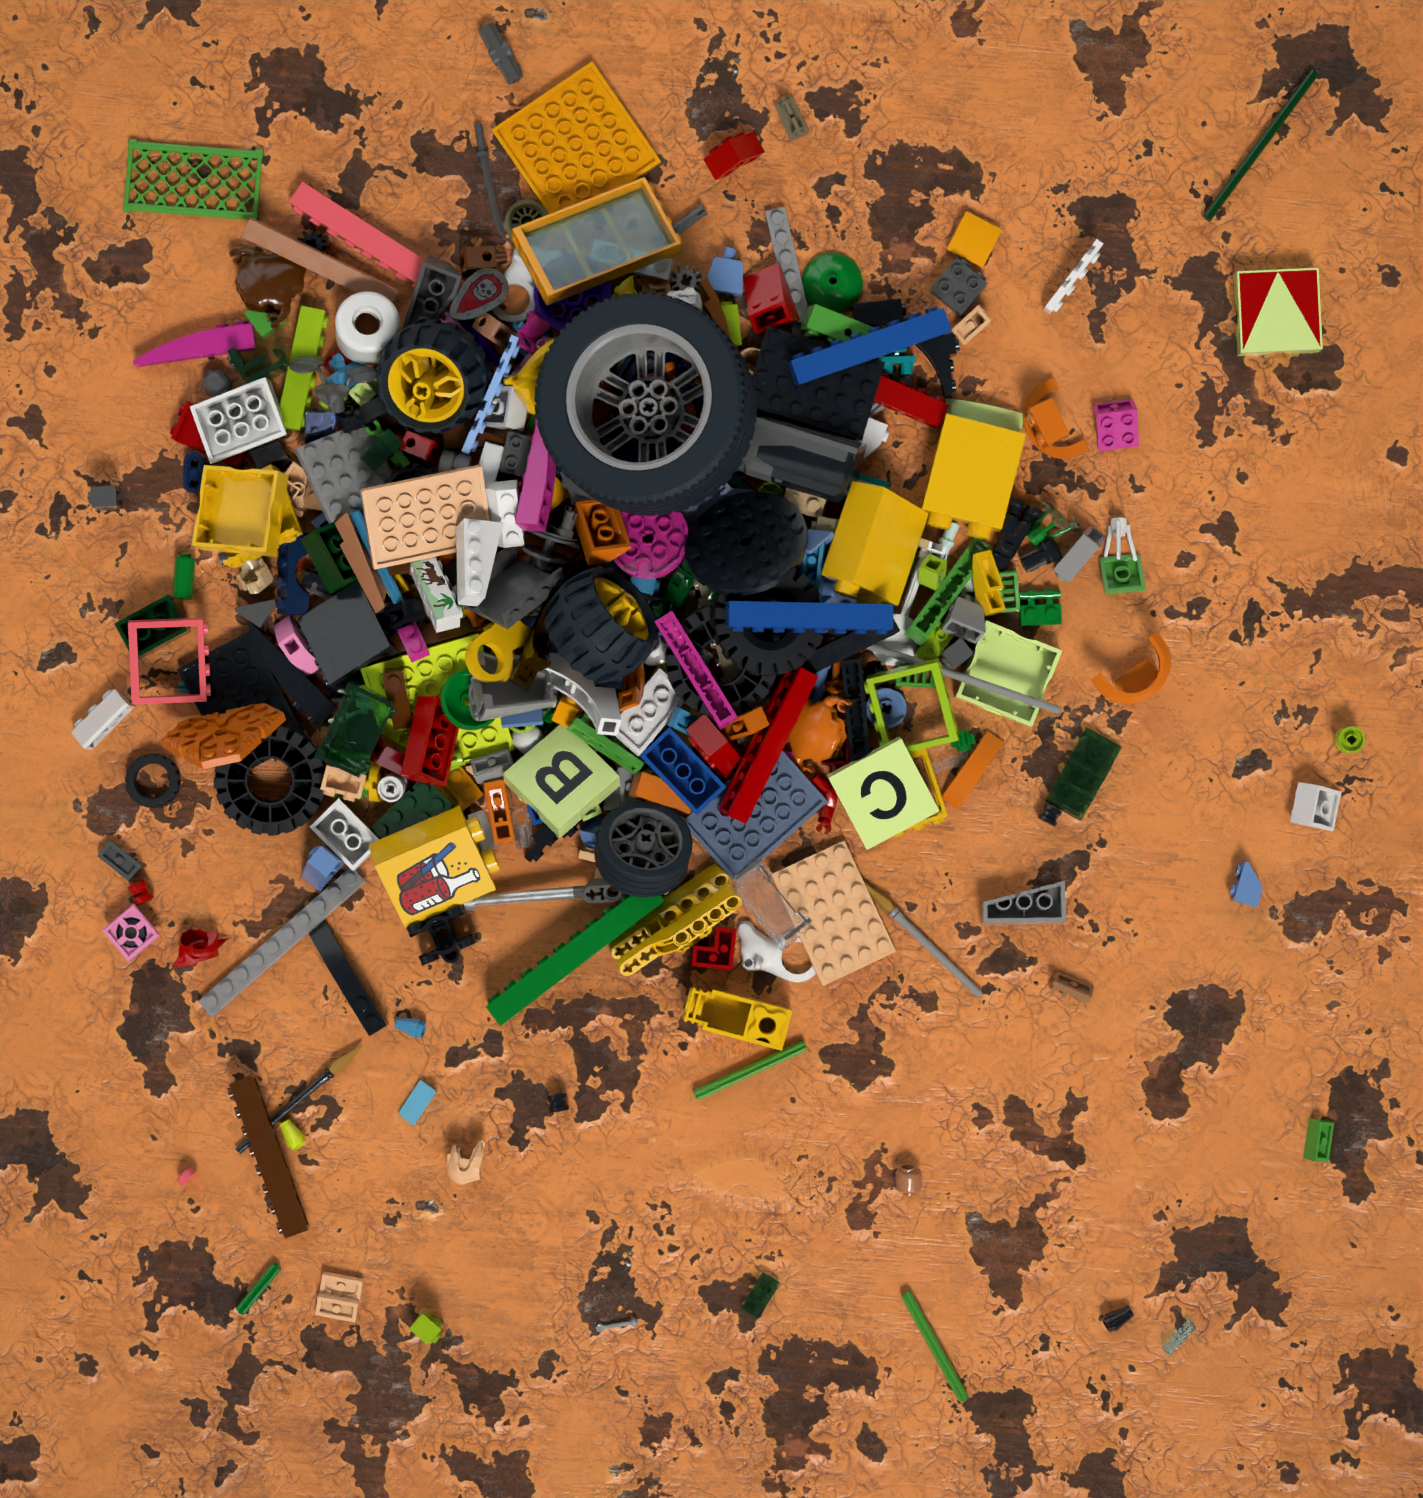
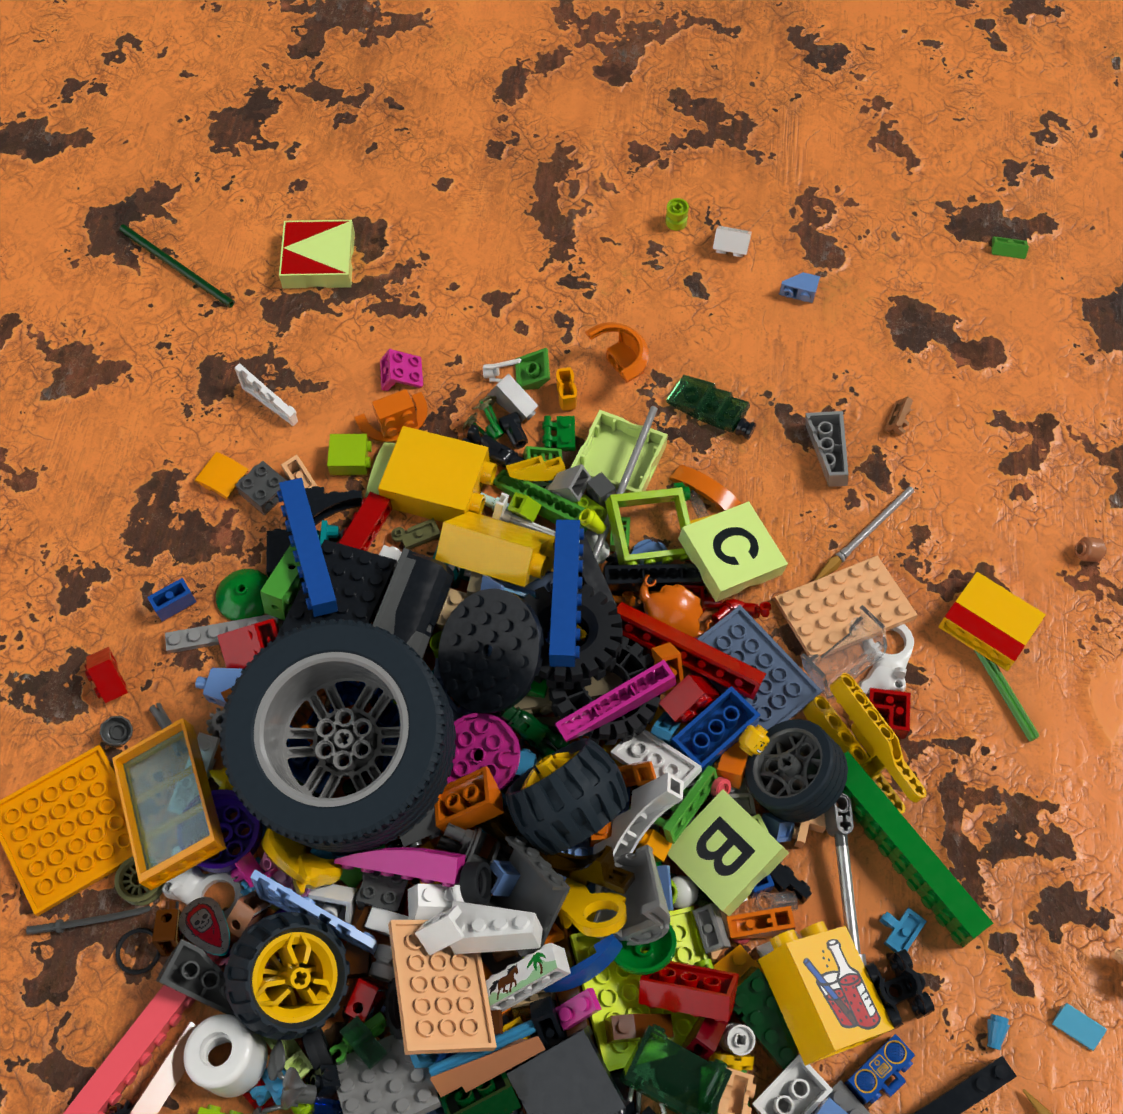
camera: 85 degrees left, 25 degrees down
black wheel [547,1093,569,1113] -> none
yellow piece [682,986,792,1051] -> none
dark tan hinge [774,96,809,141] -> none
none -> dark grey hair [100,716,133,747]
none -> black tyre [115,928,161,975]
none -> blue brick [147,578,197,621]
none -> lime brick [327,434,372,475]
none -> olive hinge [391,518,441,550]
none -> white panel [415,905,464,955]
none -> black tyre [460,861,493,904]
none -> medium blue panel [490,860,521,896]
none -> blue slope [543,934,623,992]
none -> light orange brick [556,367,577,411]
none -> neon yellow cone [579,508,606,534]
none -> coral tile [711,777,731,797]
none -> yellow head [738,724,770,756]
none -> blue piece [844,1034,915,1105]
none -> dark azure plate [879,908,927,952]
none -> yellow panel [939,572,1046,672]

